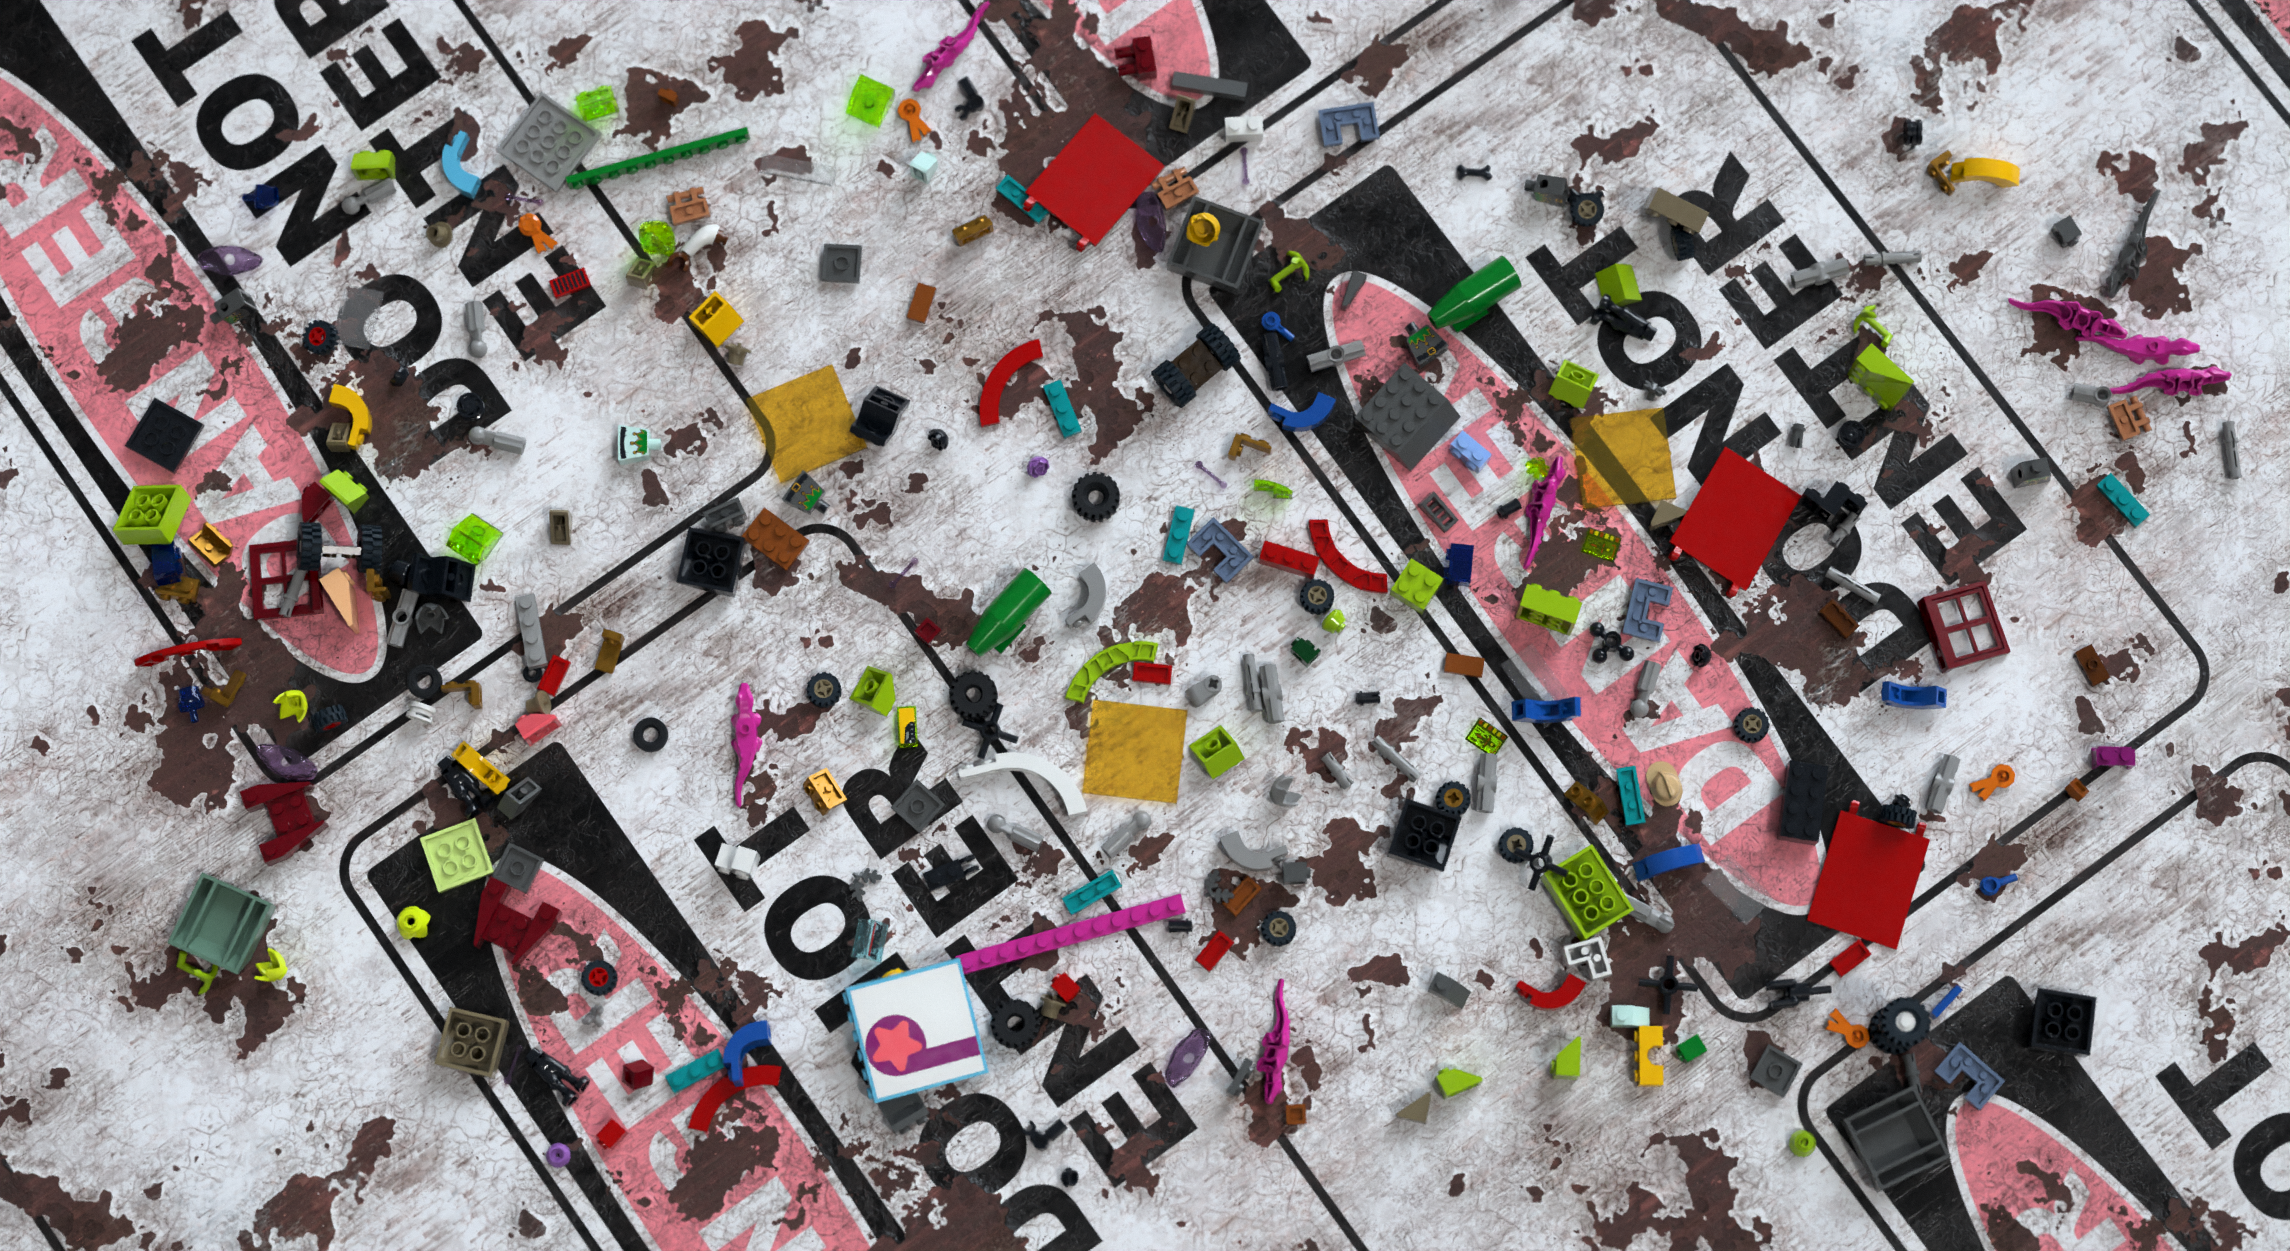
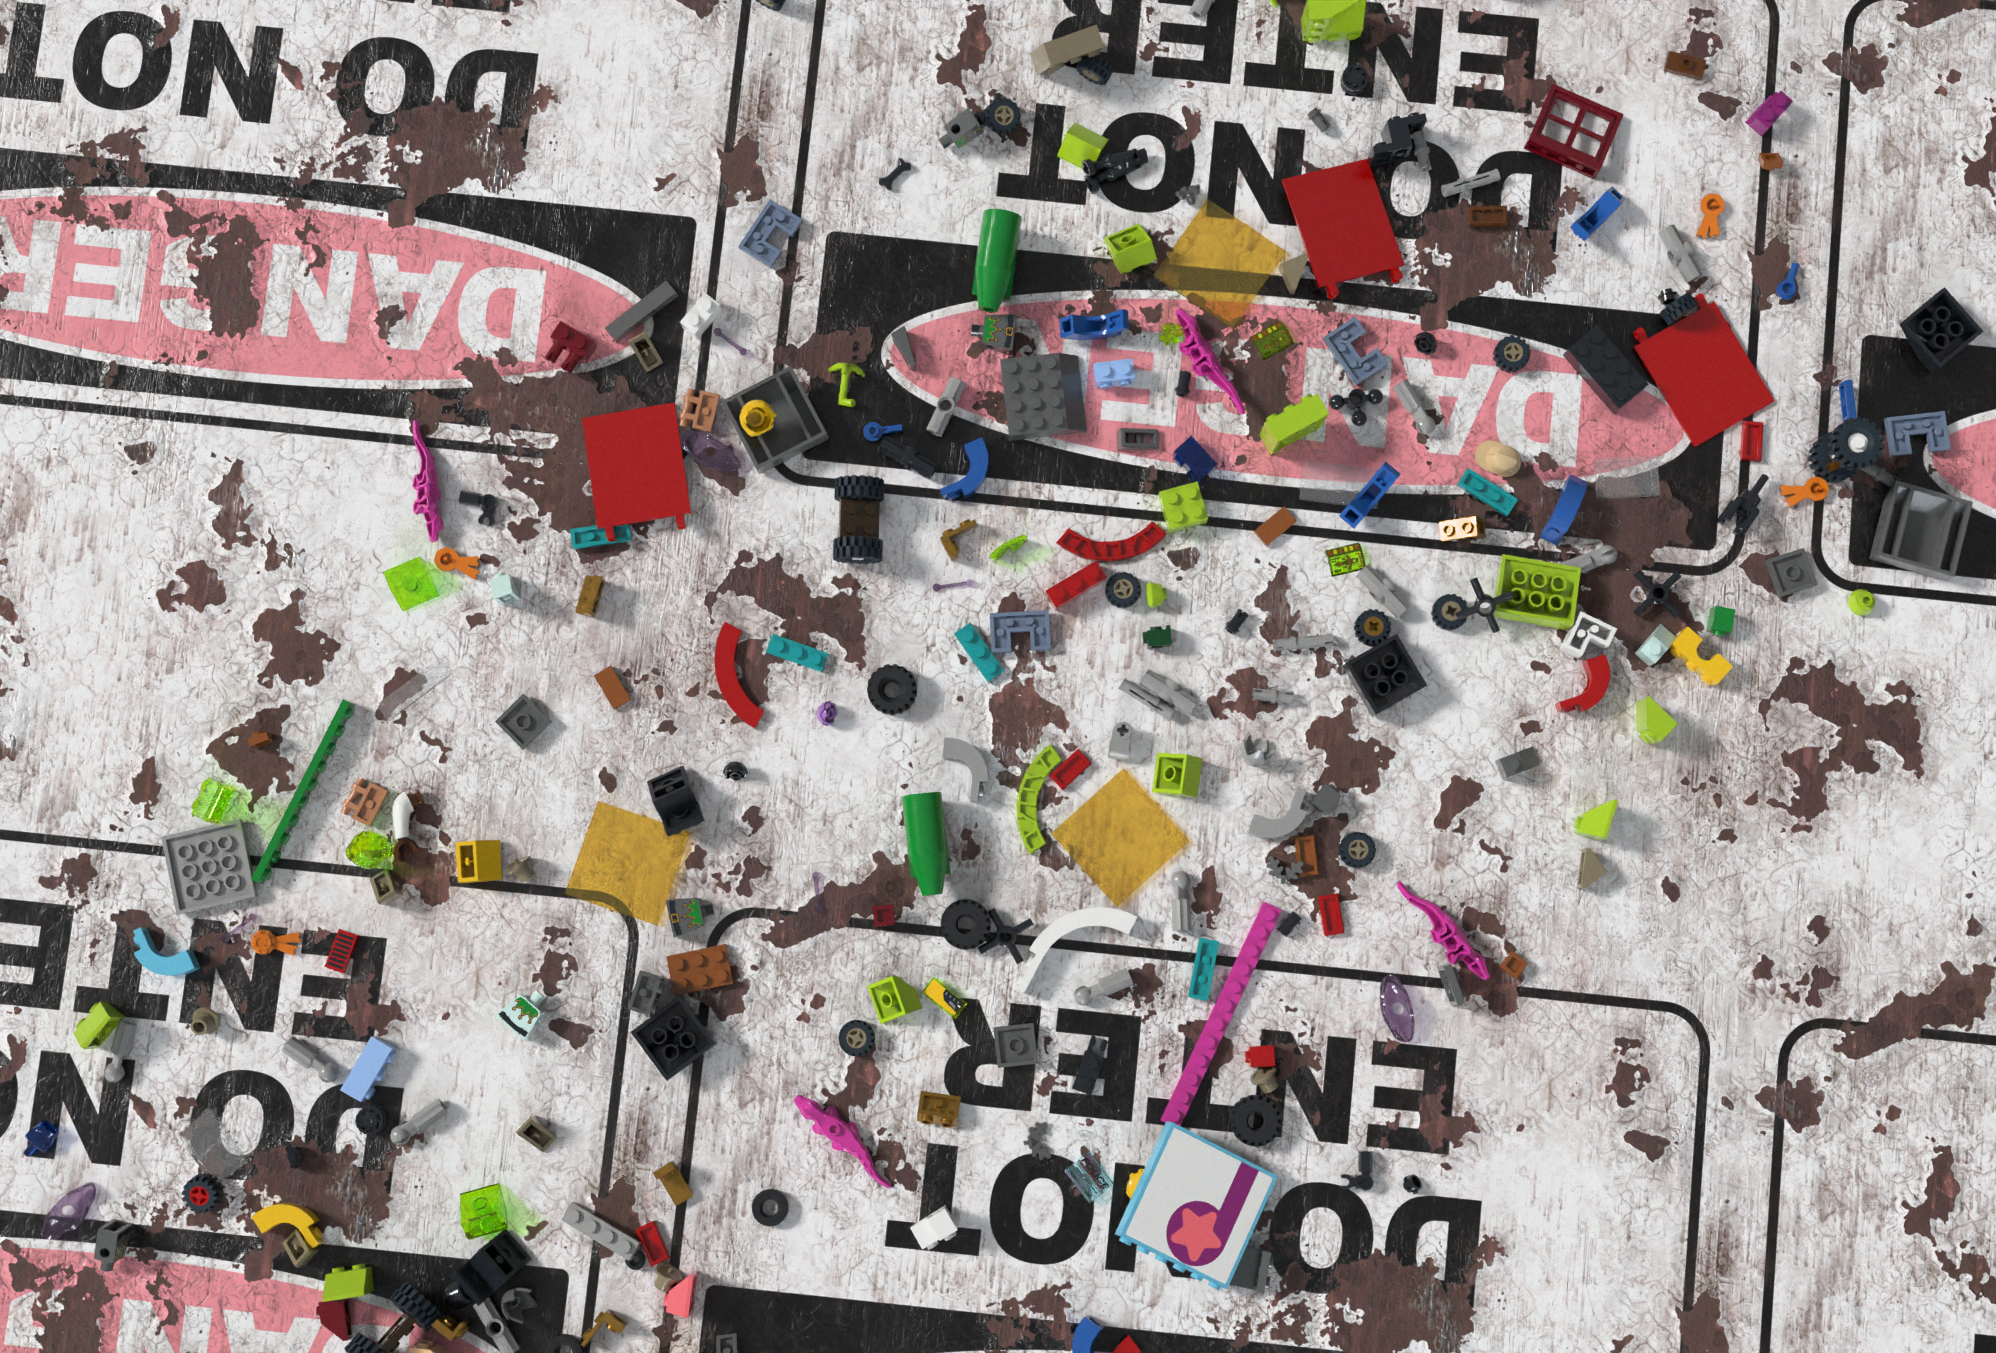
camera: 50 degrees left, 5 degrees up
none -> light blue brick [340,1036,396,1102]
none -> blue arch [1059,309,1129,340]

